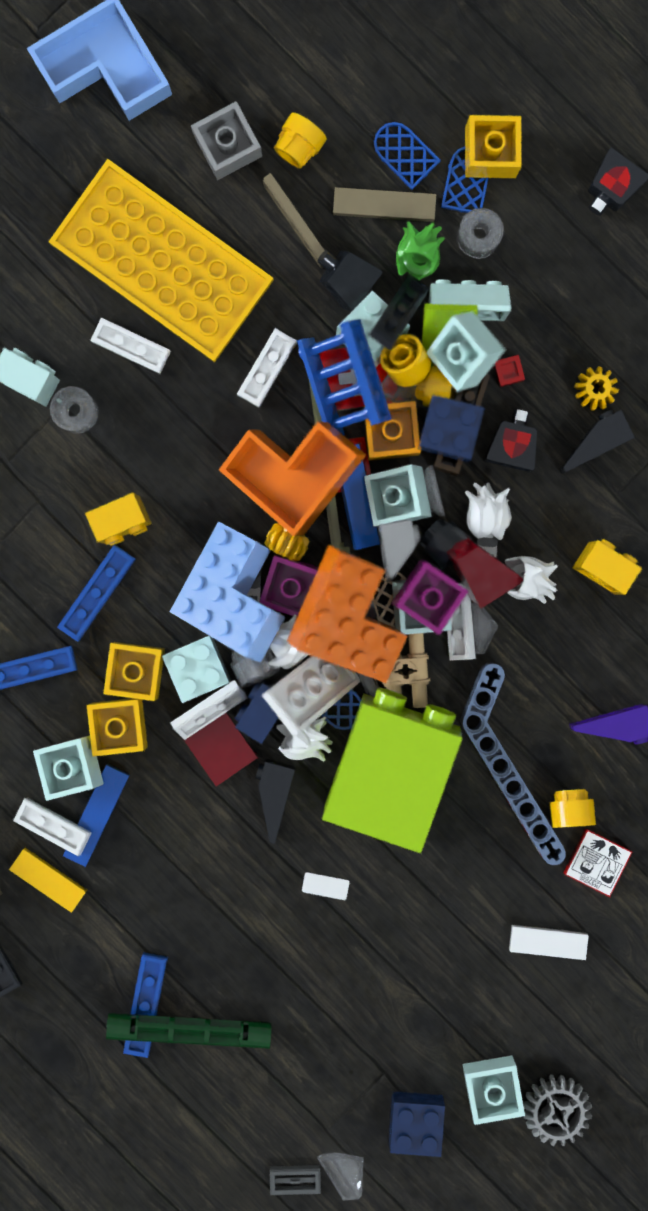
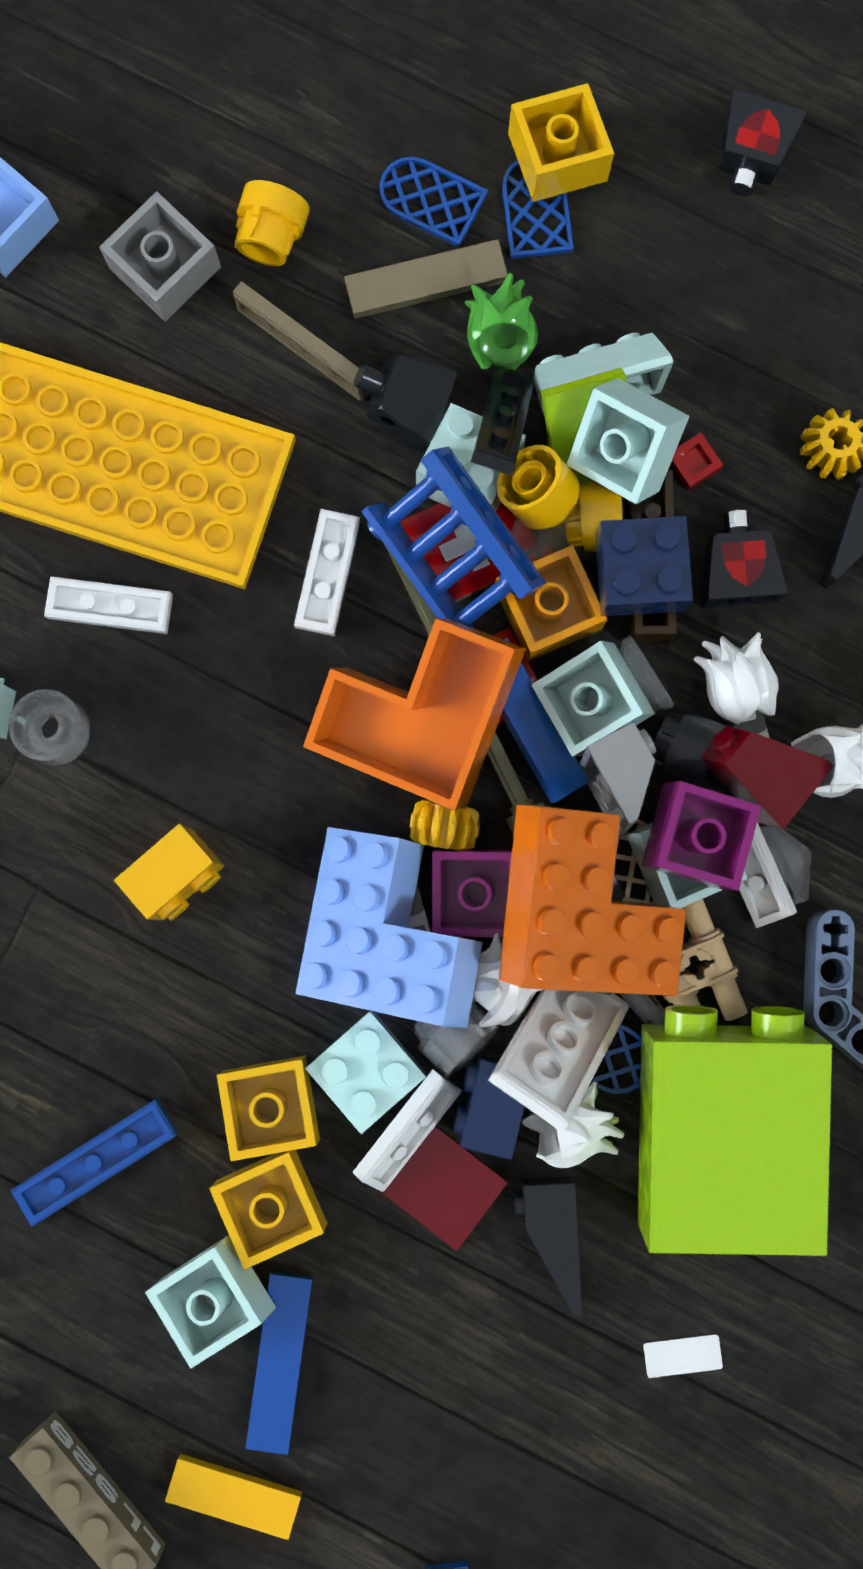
camera: 20 degrees left, 5 degrees down
white tile [13,798,92,856] -> none
blue tile [57,545,136,642] -> none
clear piece [457,208,504,258] -> none

